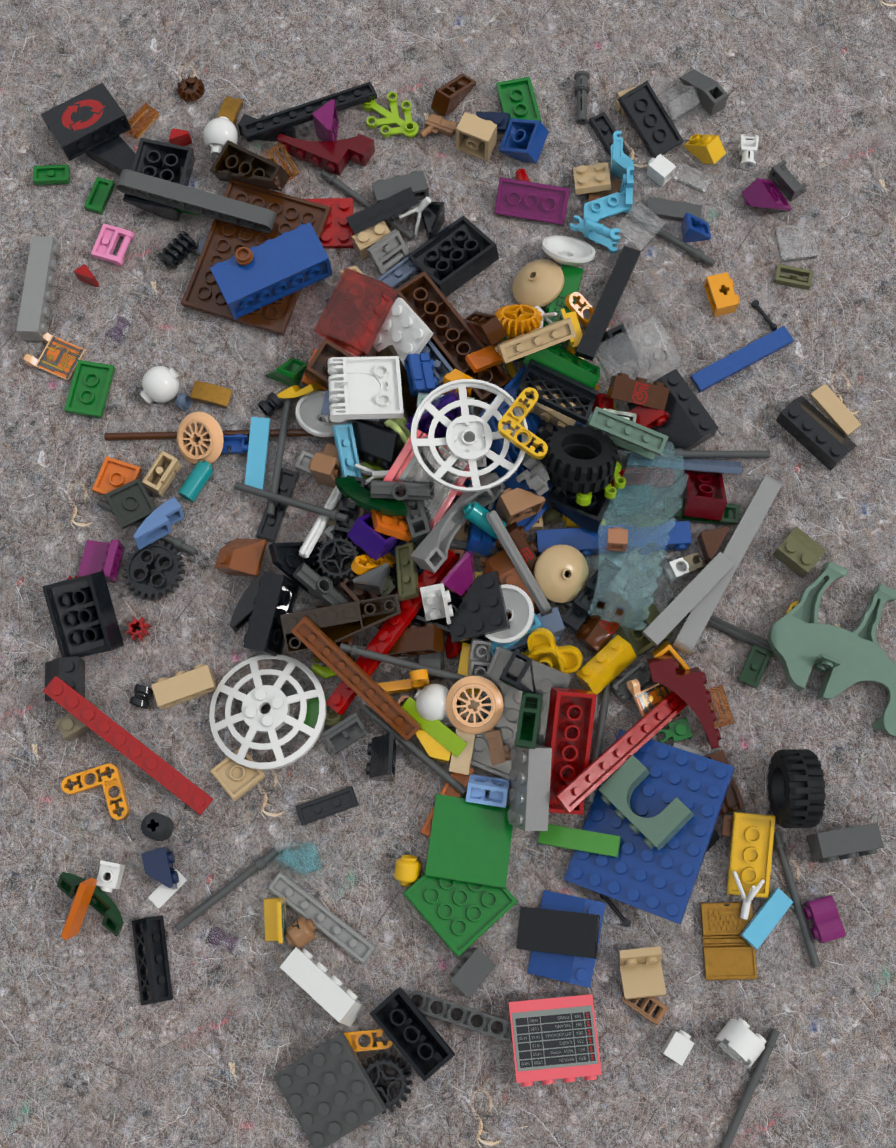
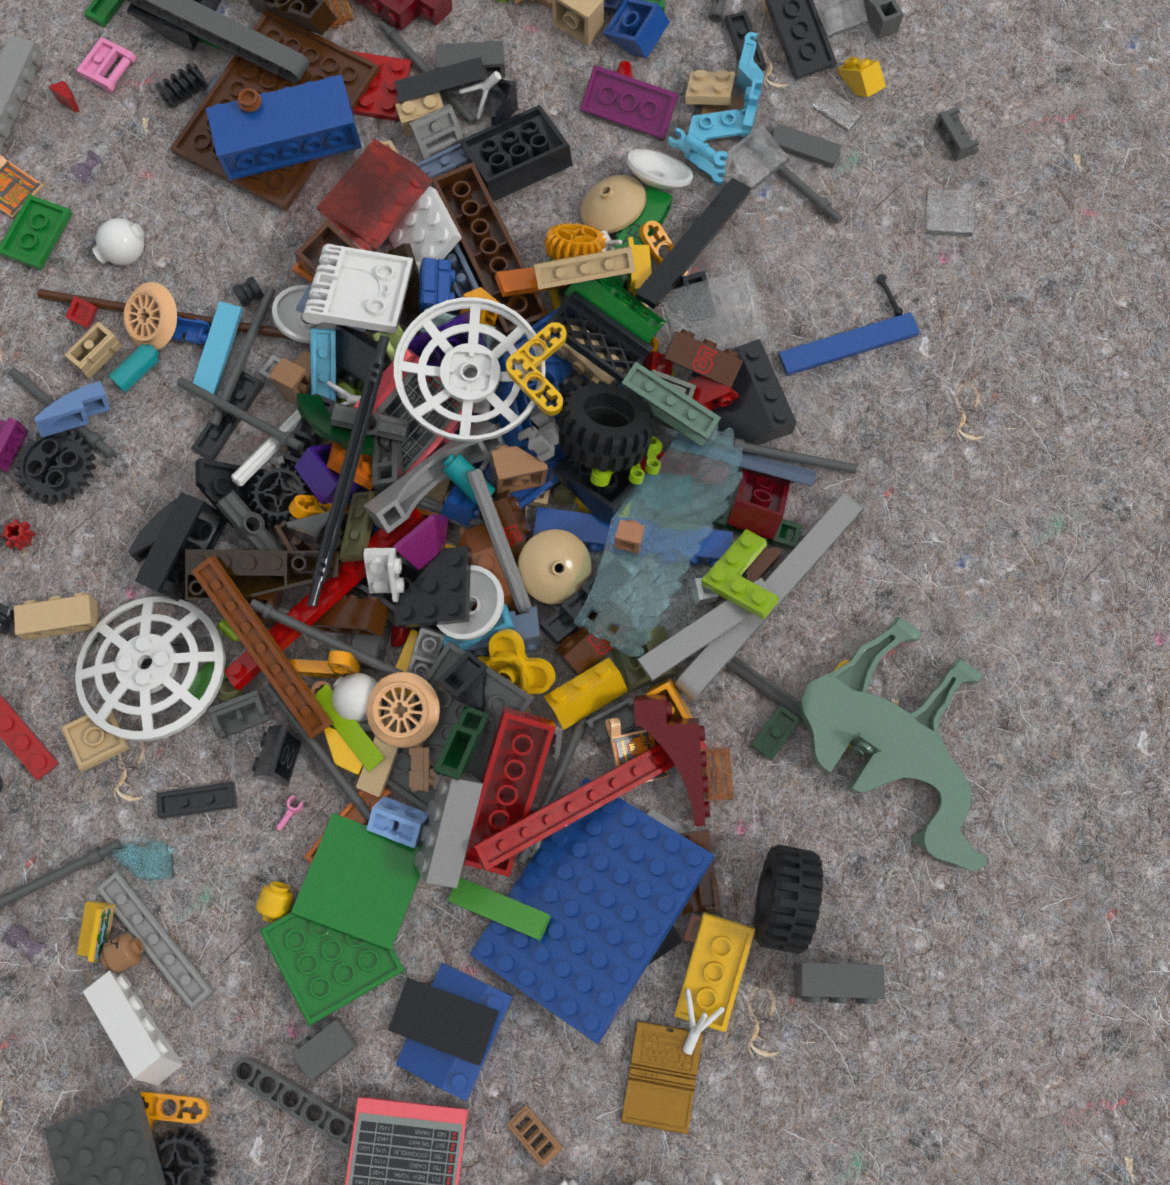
camera: 10 degrees right, 0 degrees up
orange plate [92,456,142,496] -> none
pearl dark grey plate [104,478,156,529] -> none
sand blue plate [175,393,191,411] -> none
pearl gold slope [190,381,232,409] -> none
dark orange slope [214,538,267,577] -> none
green slope [264,357,308,386] -> none
yellow slope [276,383,320,398] -> none
black slope [370,987,455,1082] -> none
reddish brown brick [464,311,506,346] -> none
sand green arch [598,755,694,851] -> none
black hinge [600,894,631,927] -> none
tan bracket [618,946,666,1000] -> none
white brick [646,154,676,187] -> none
green plate [656,718,693,743] -> none
blue slope [681,213,711,243] -> none
light orange brick [704,272,739,317] -> none
white connector [738,134,759,170] -> none
medium azure tile [740,888,793,950] -> none
magenta slope [742,178,792,211] -> none
olive slope [772,526,827,579] -> none
dark grey bar [773,831,821,968] -> none
olive tile [774,264,814,290] -> none
black slope [776,396,857,471] -> none
magenta brick [803,895,846,943] -> none
tan tile [810,384,862,436] -> none
none -> red plate [65,296,99,328]
none -> bright pink hand [276,796,304,831]
none -> black axle [307,335,390,607]
none -> lime plate [701,529,779,620]

